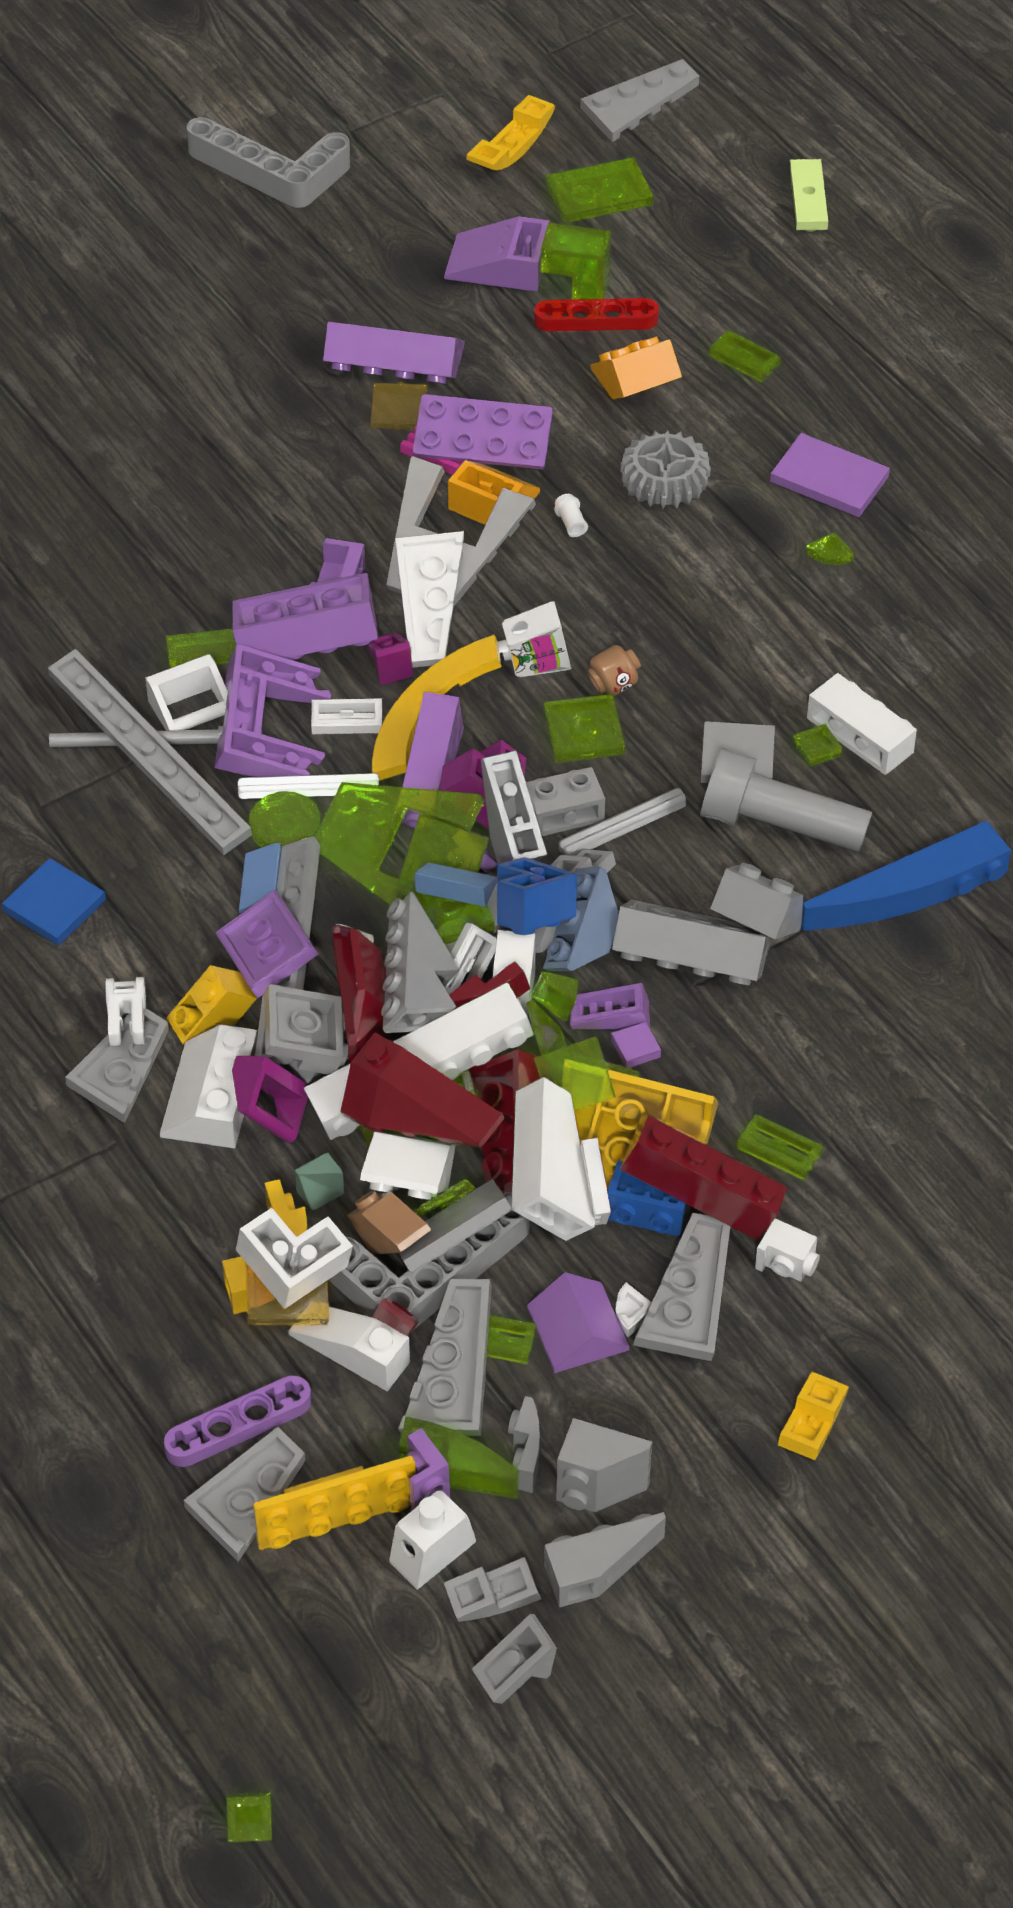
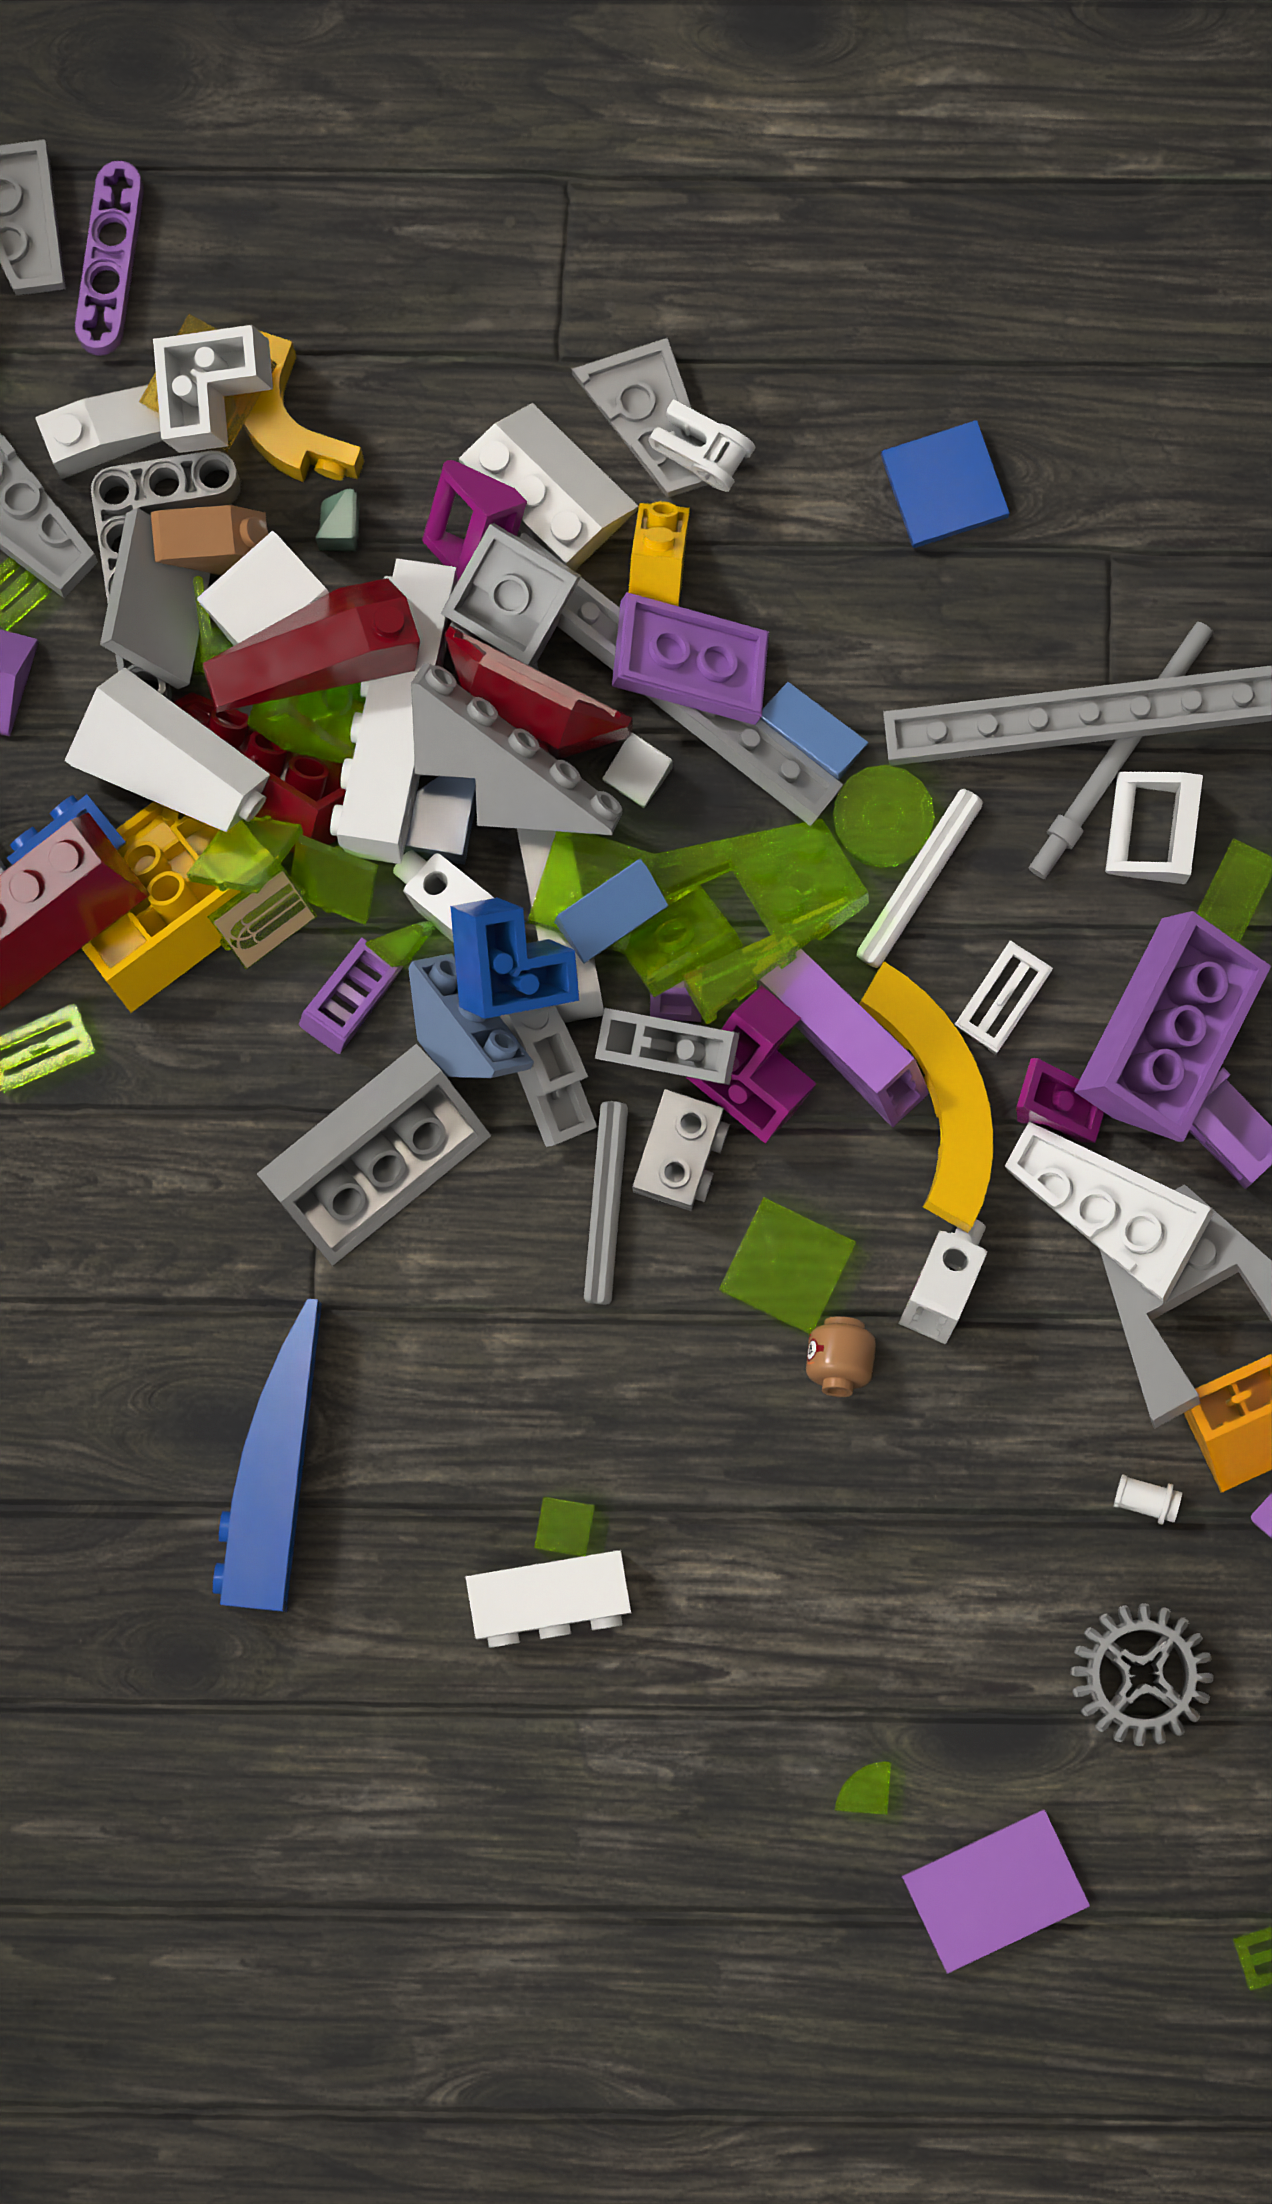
camera: 130 degrees right, 30 degrees up
medium lavender wedge [215,644,331,777] -> none
dark red slope [372,1297,419,1337] -> none
white tile [445,922,497,994] -> none
dark red slope [449,961,531,1010] -> none
white tile [580,1138,611,1225] -> none
medium lavender tile [611,1022,661,1068] -> none
light grey piece [700,748,873,853] -> none
light grey tile [701,721,775,783] -> none
light grey slope [710,863,803,939] -> none

